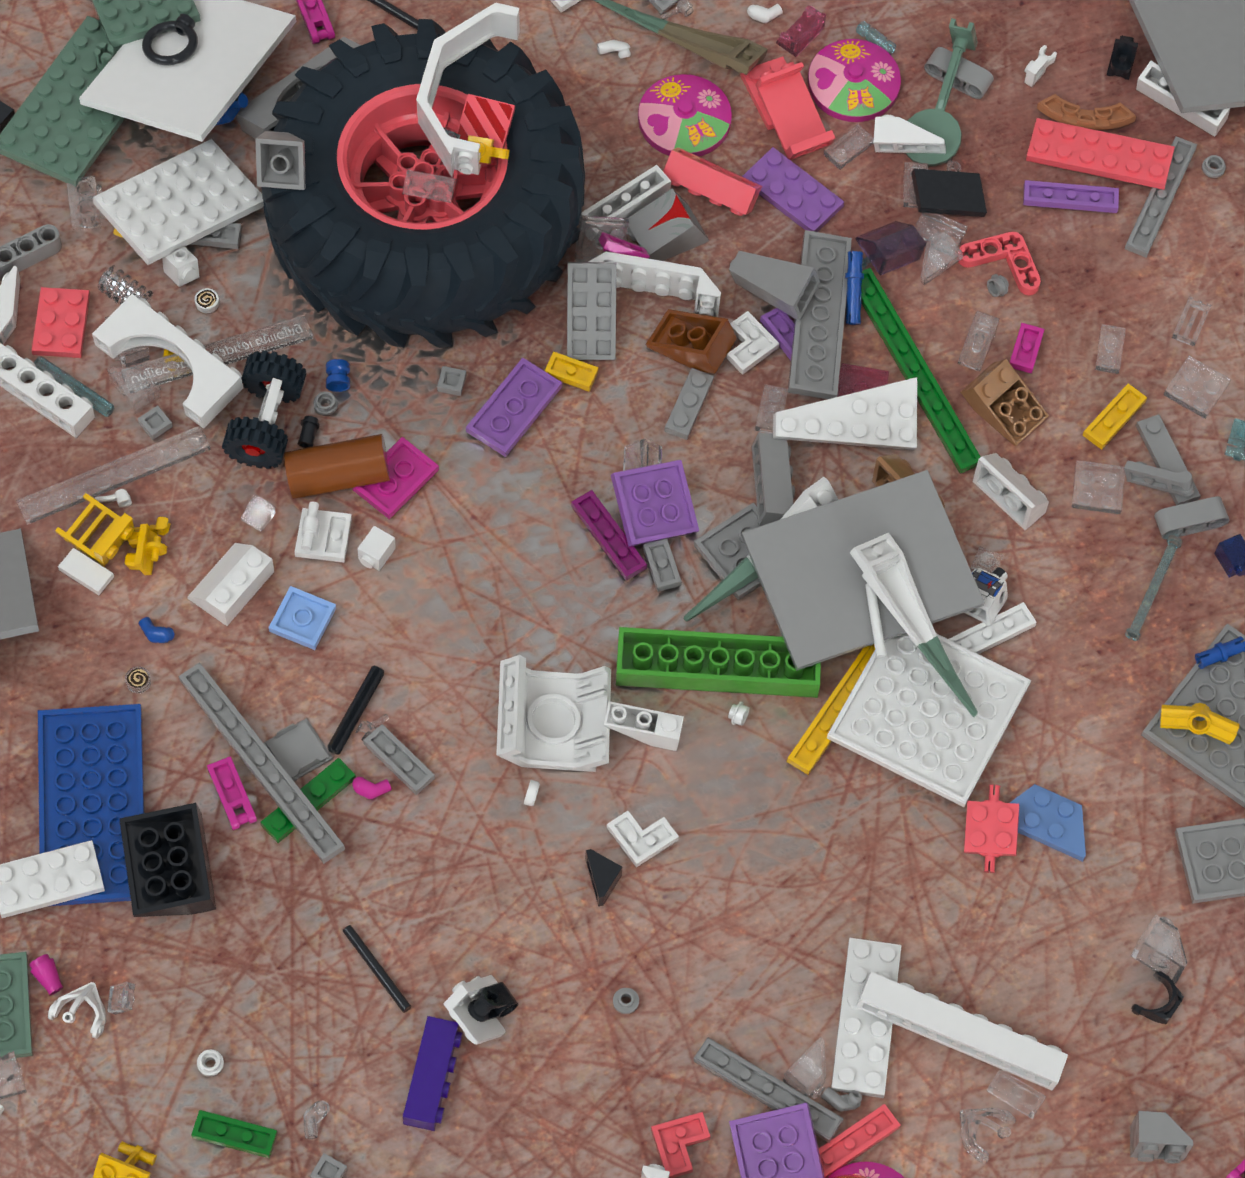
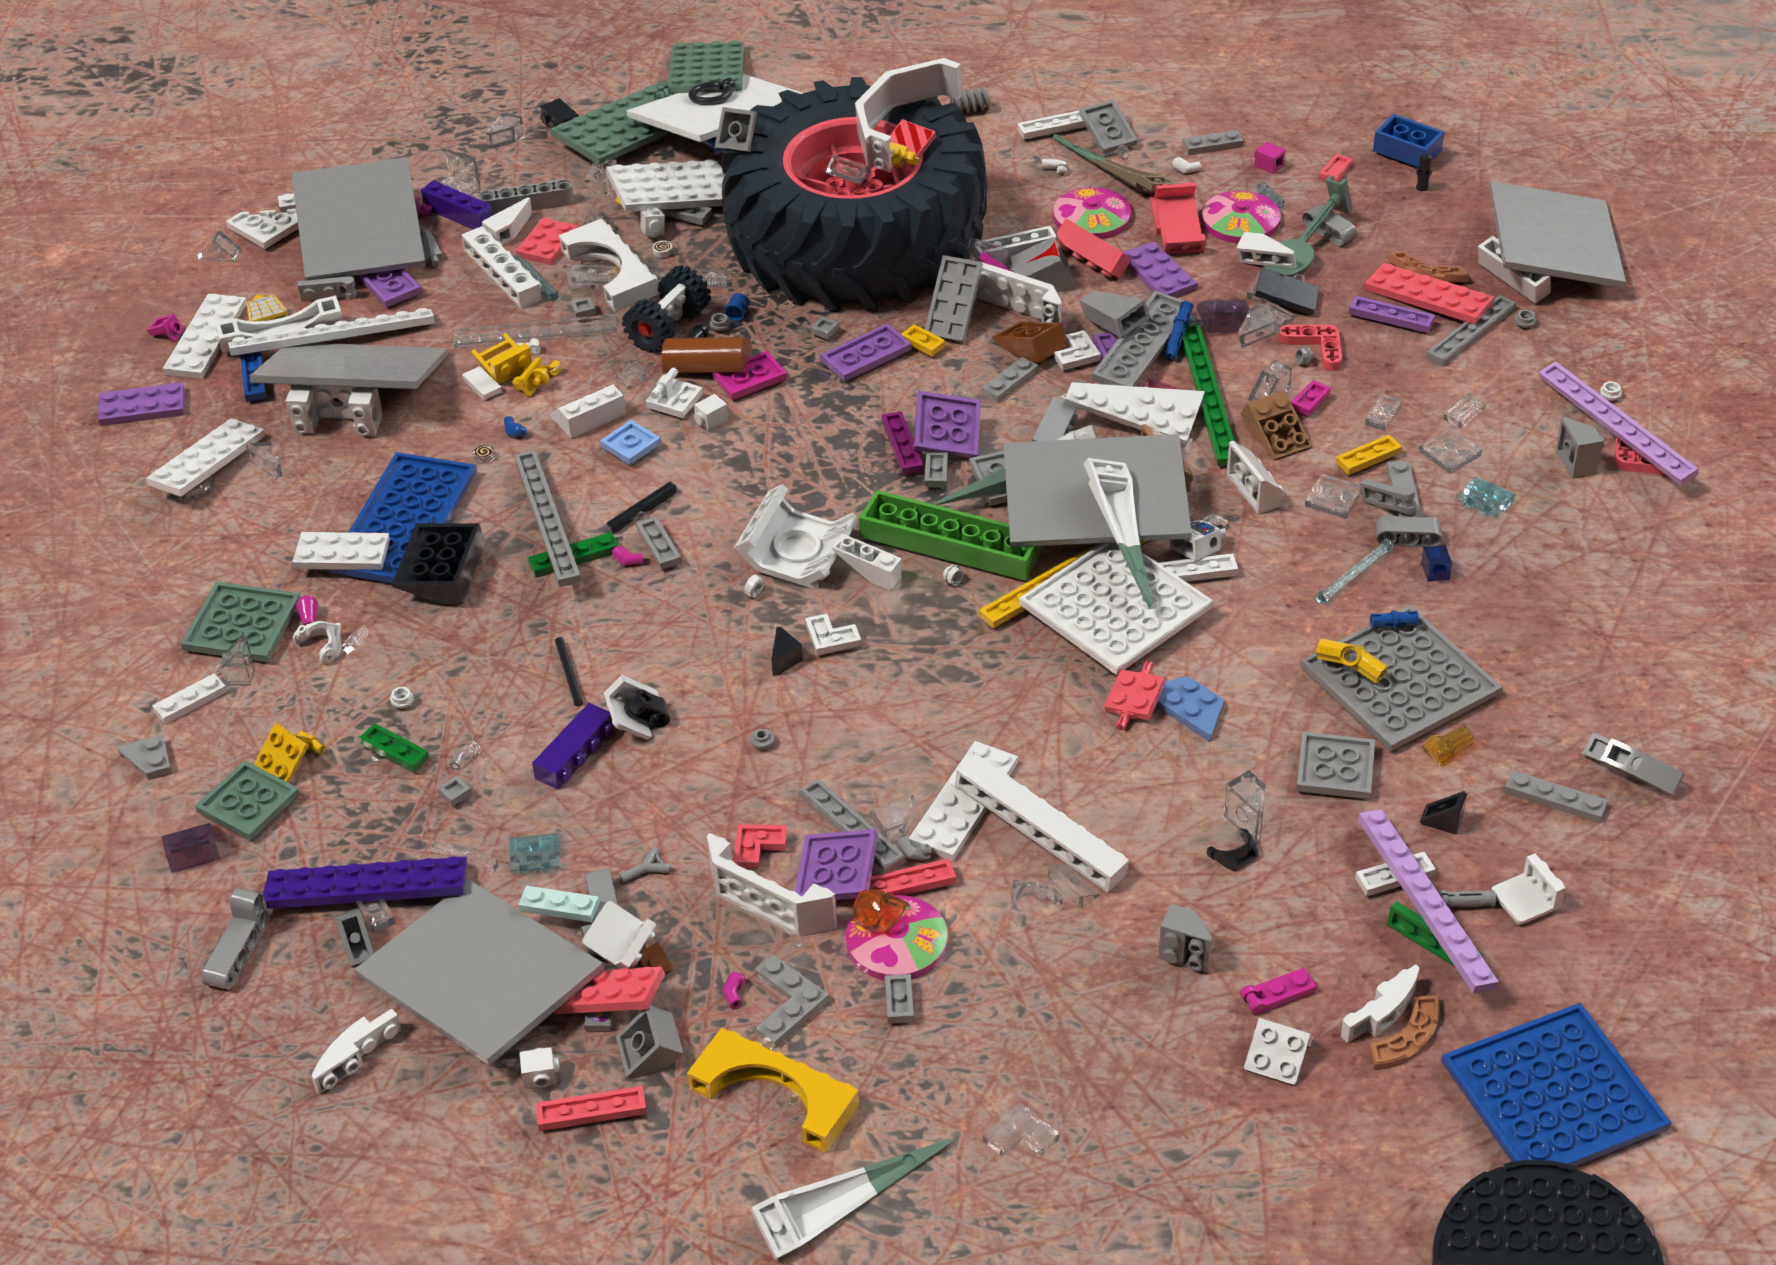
camera: 25 degrees right, 20 degrees down
dark pink plate [207,756,257,831] -> none
light grey piece [264,718,333,781] -> none
clear pink hinge [776,5,826,57] -> none
clear plate [824,124,874,170] -> none
white bar [865,583,886,658] -> none
white plate [1024,45,1057,87] -> none
black hips [1107,35,1138,80] -> none

